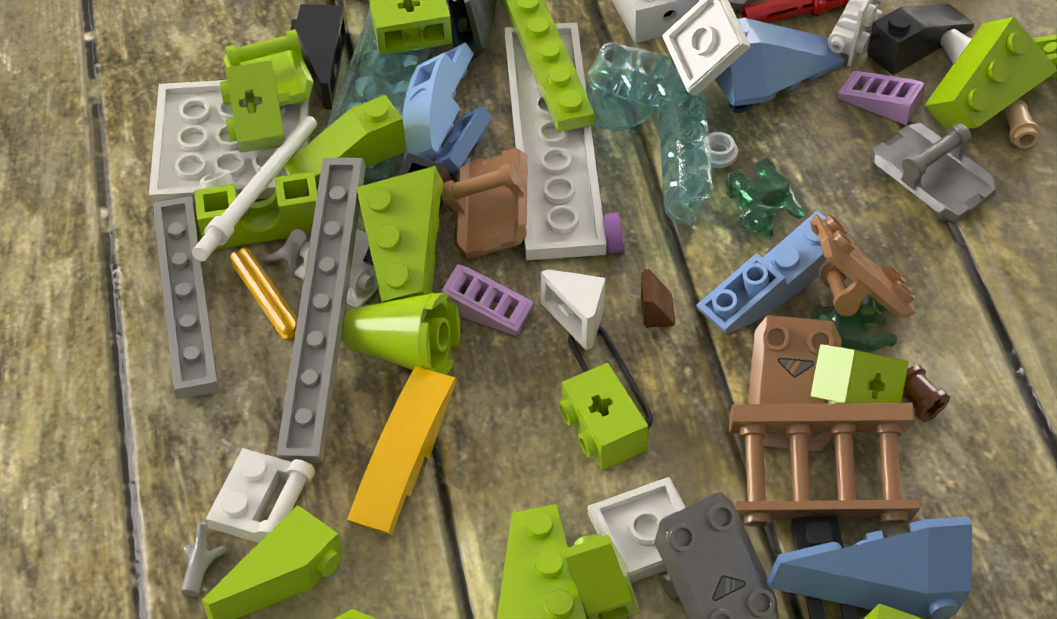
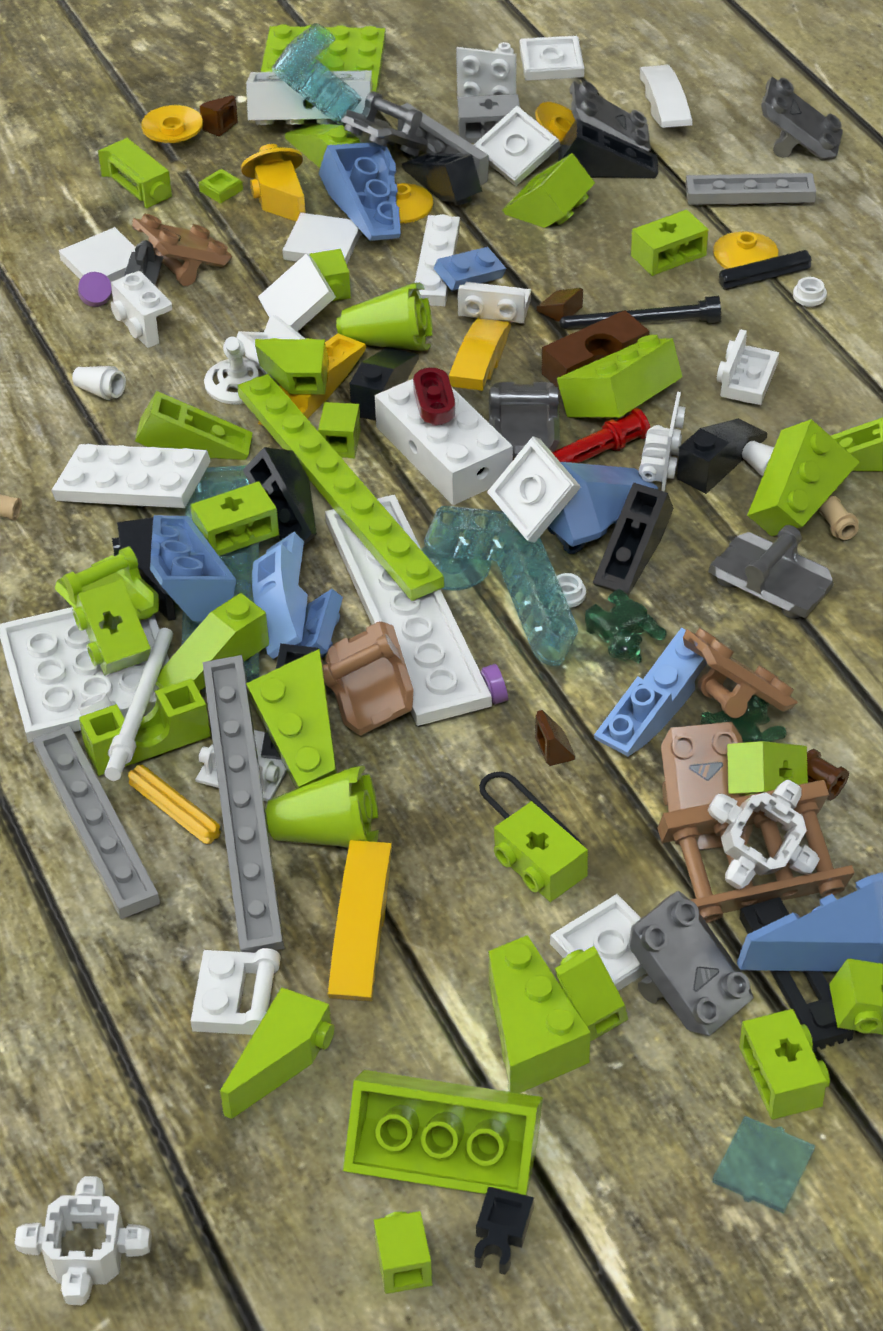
camera: 15 degrees left, 5 degrees down
light grey bar [181,522,227,597] -> none
light grey bar [262,229,306,276] -> none
lavender slope [441,264,534,337] -> none
white slope [541,269,605,350] -> none
lavender slope [837,70,925,125] -> none
none -> medium blue wedge [150,515,236,624]
none -> black slope [593,482,674,596]
none -> white piece [707,780,820,890]

